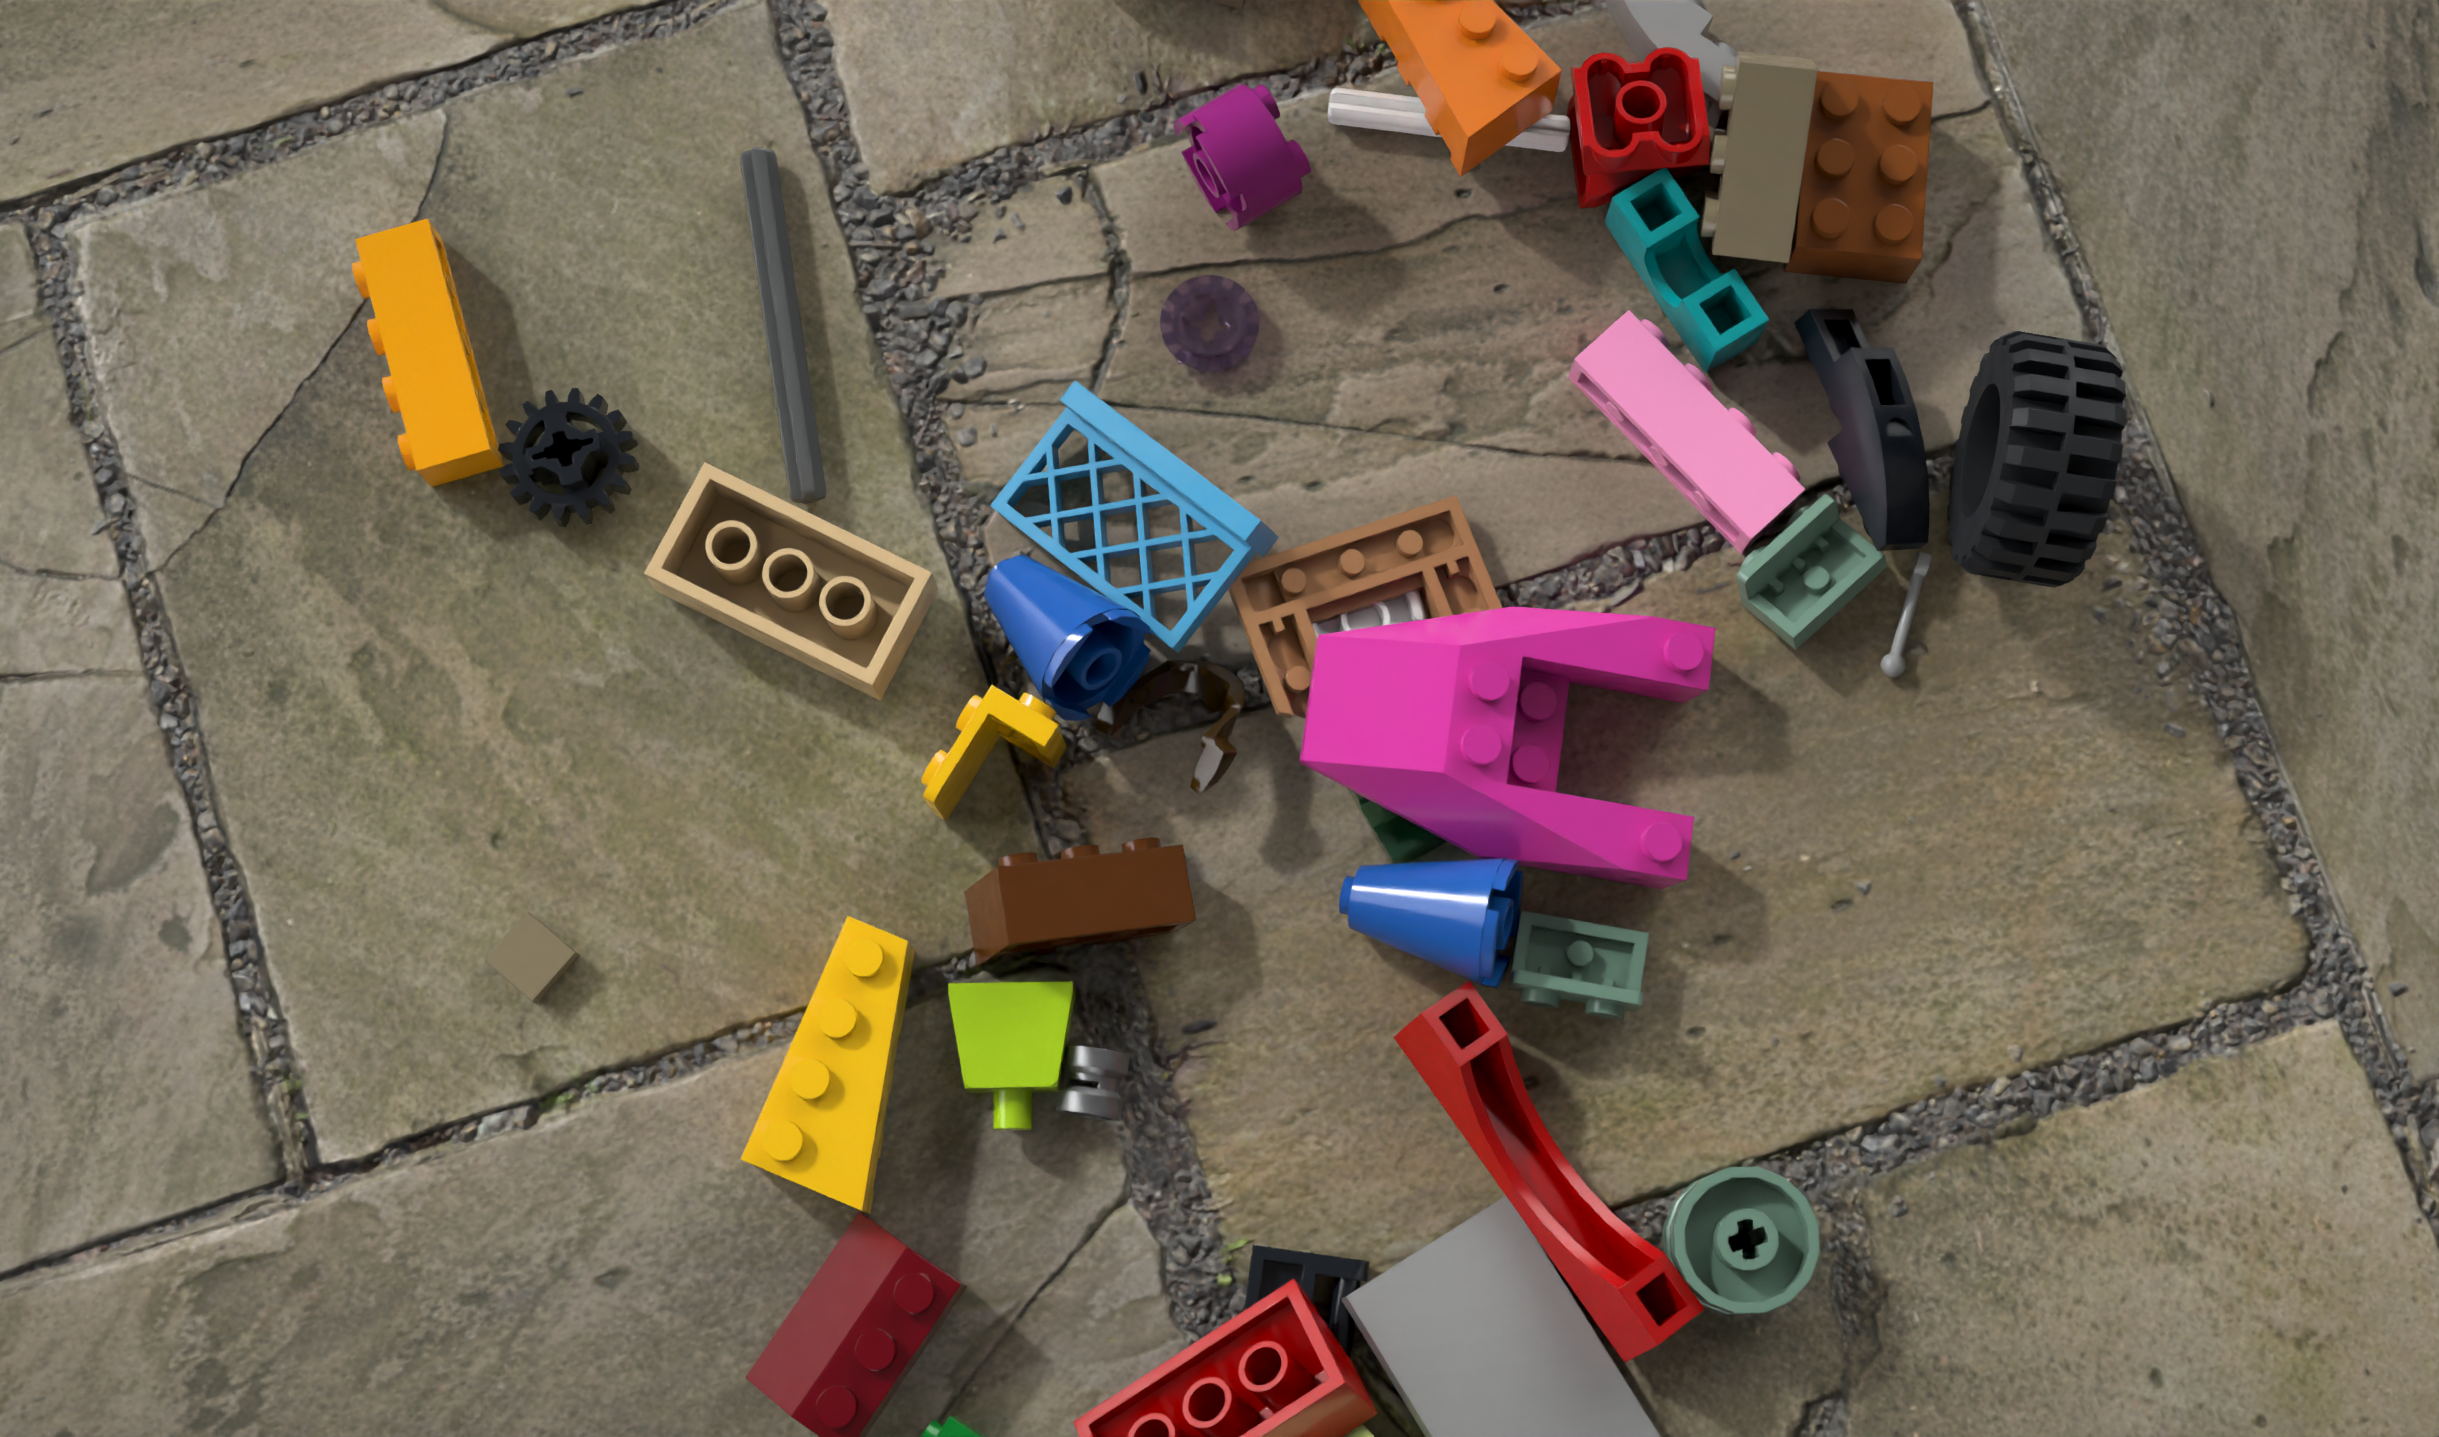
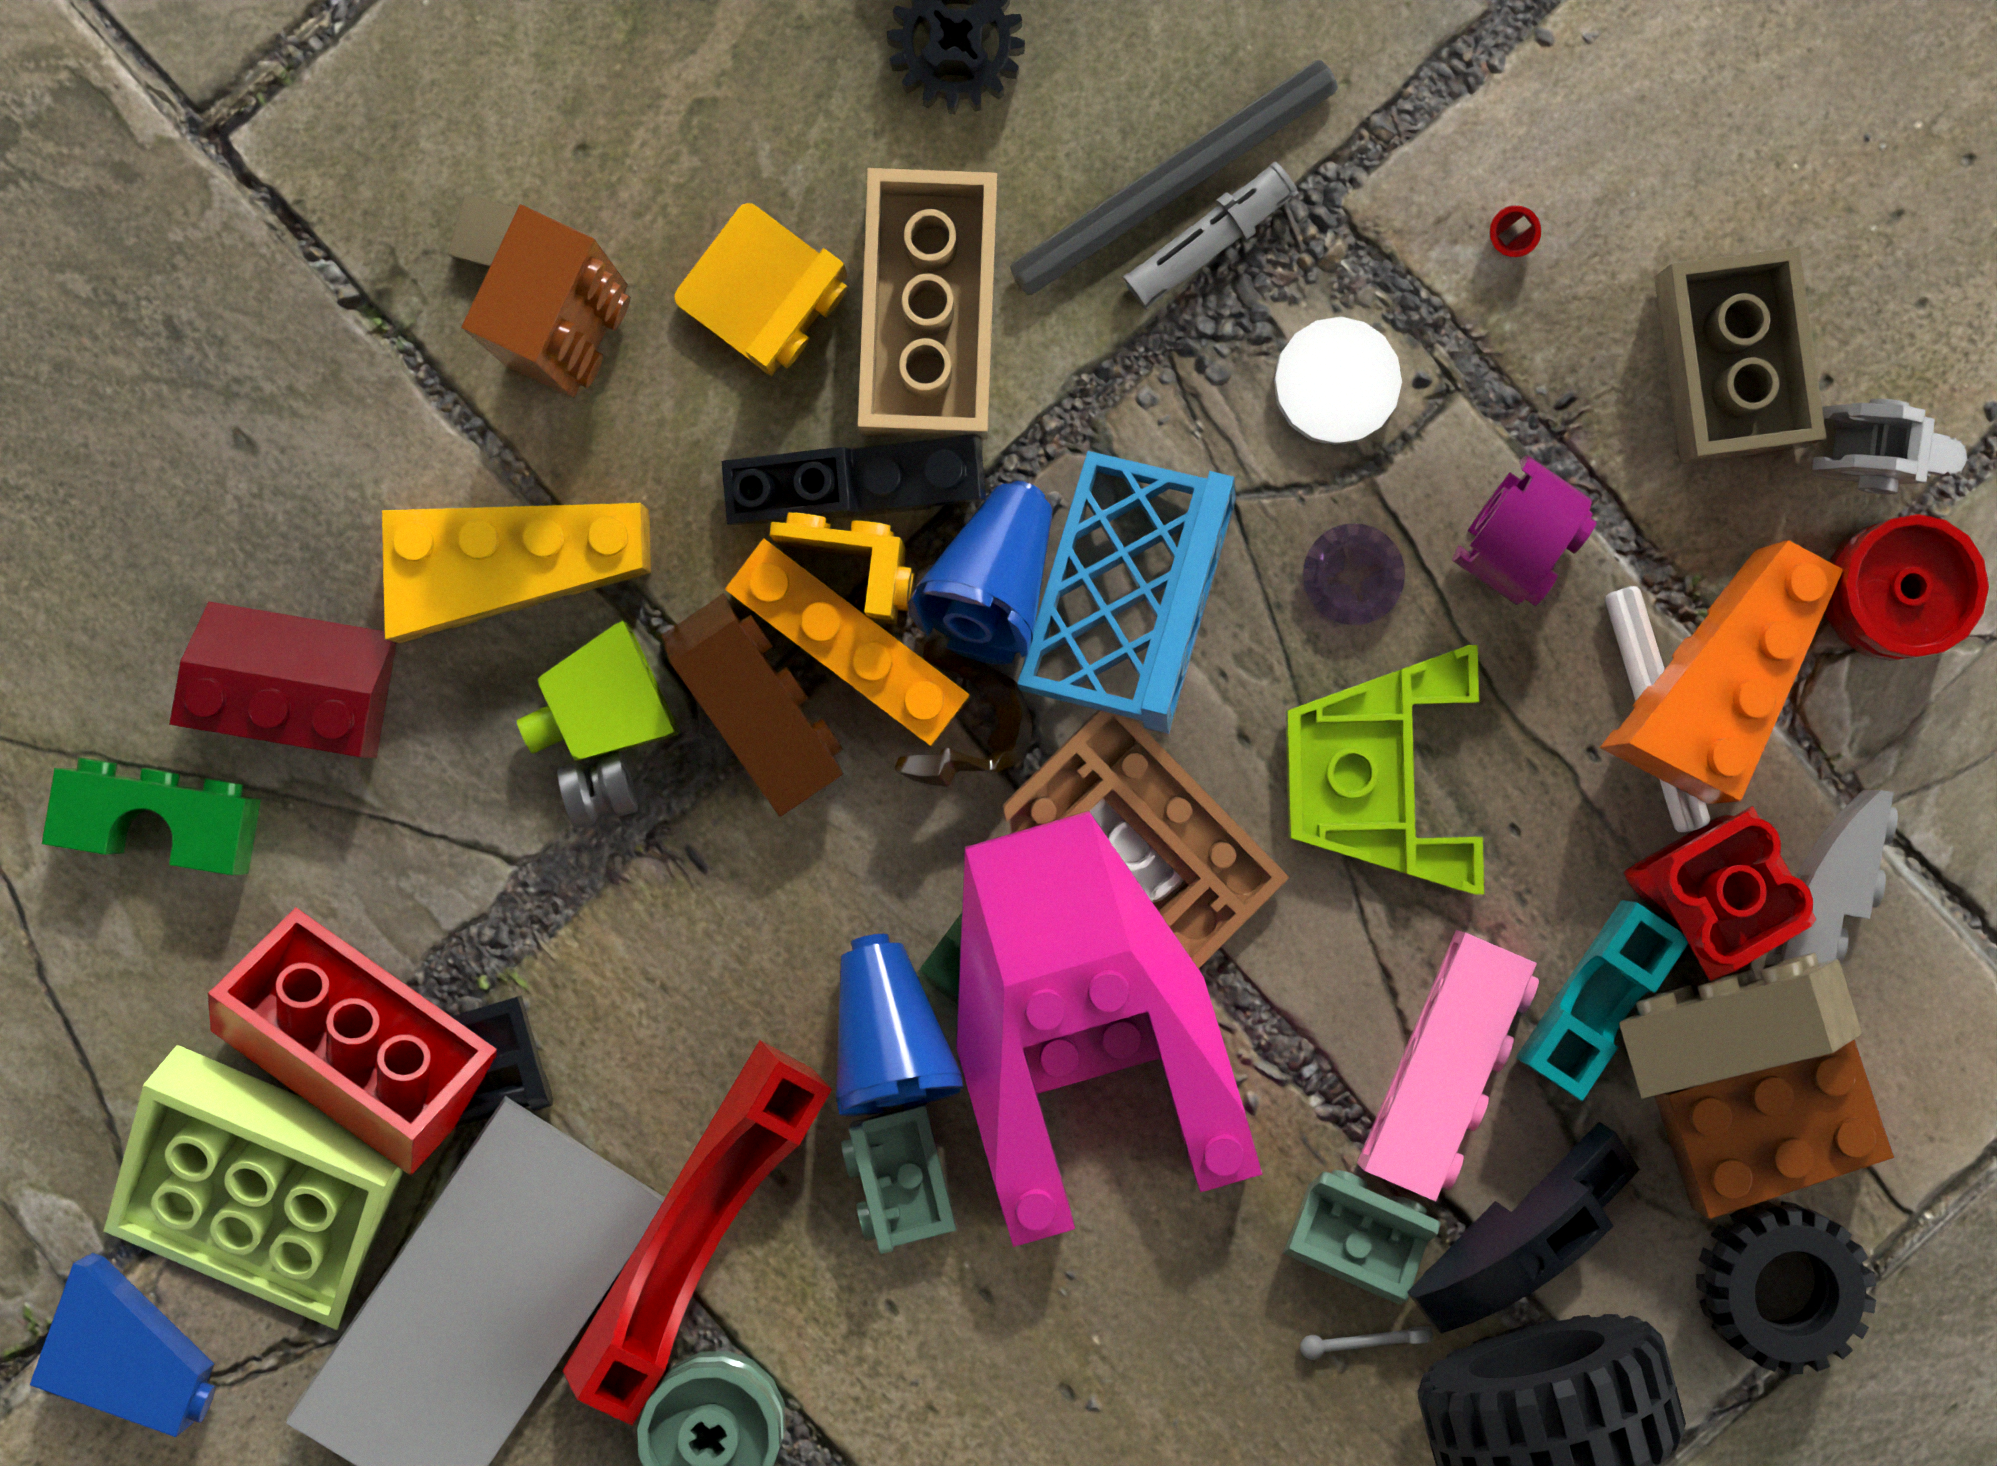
camera: 65 degrees right, 10 degrees up
none -> dark orange brick [461,204,631,398]
none -> yellow bracket [674,203,848,377]
none -> black slope [721,434,986,525]
none -> light orange brick [725,538,970,747]
none -> light grey pin [1122,162,1299,310]
none -> white tile [1274,317,1402,445]
none -> lime wing [1285,645,1484,895]
none -> red hinge [1489,205,1541,257]
none -> black tyre [1696,1201,1876,1374]

